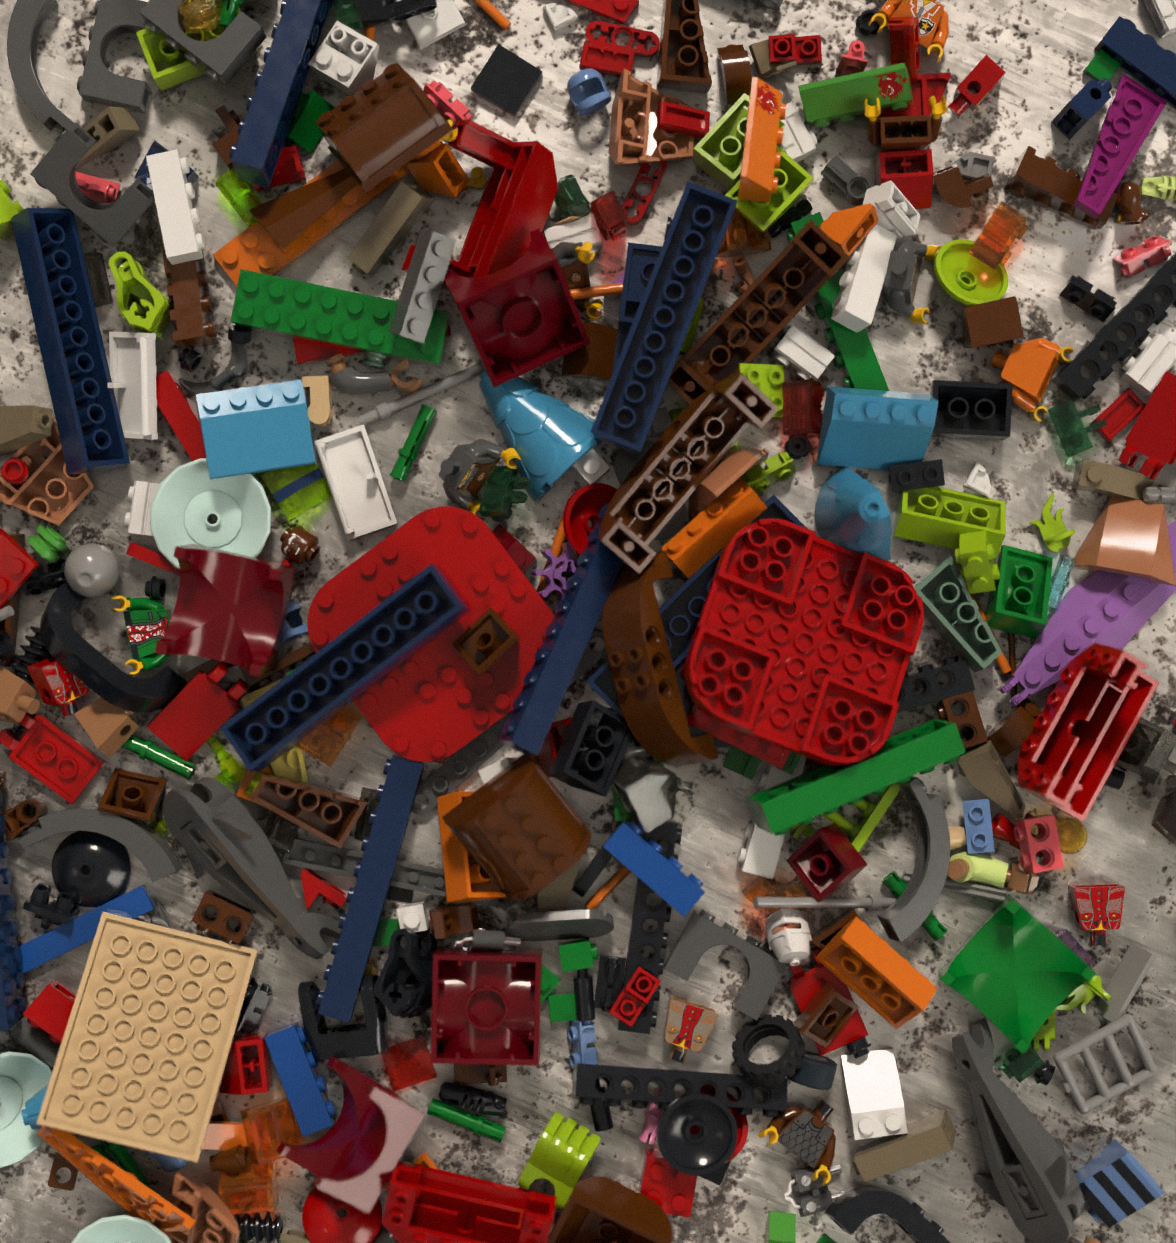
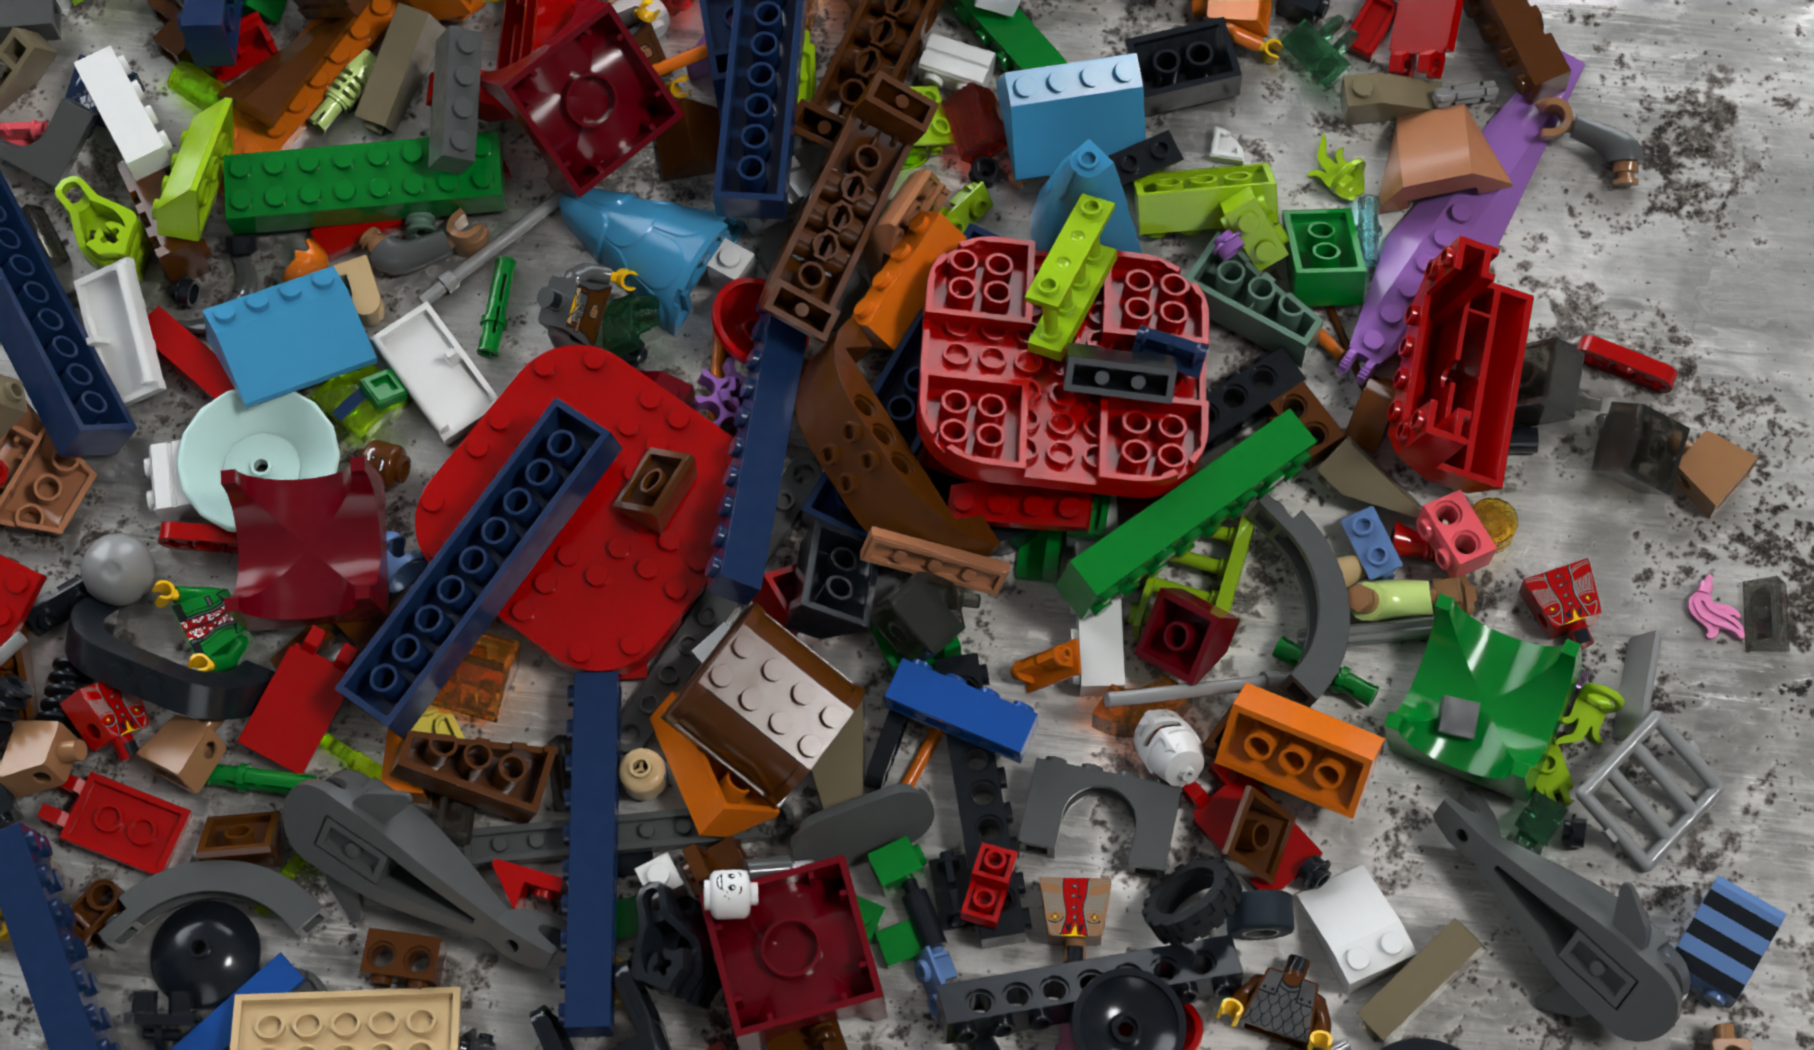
camera: 10 degrees left, 20 degrees down
bright green wheel [27,524,70,564] -> none
black plate [145,576,166,601] -> none
none -> lime slope [152,97,235,242]
none -> orange hair [282,238,329,283]
none -> yellowish green hinge [308,49,377,133]
none -> green tile [359,368,408,411]
none -> tan head [618,748,668,801]
none -> white head [703,870,758,919]
none -> nougat tile [860,526,1010,596]
none -> orange hinge [1010,638,1082,693]
none -> lime fence [1025,193,1117,361]
none -> black piece [1063,342,1177,404]
none -> dark blue hinge [1132,325,1209,379]
none -> medium lavender plate [1213,230,1246,262]
none -> tile [1435,695,1480,741]

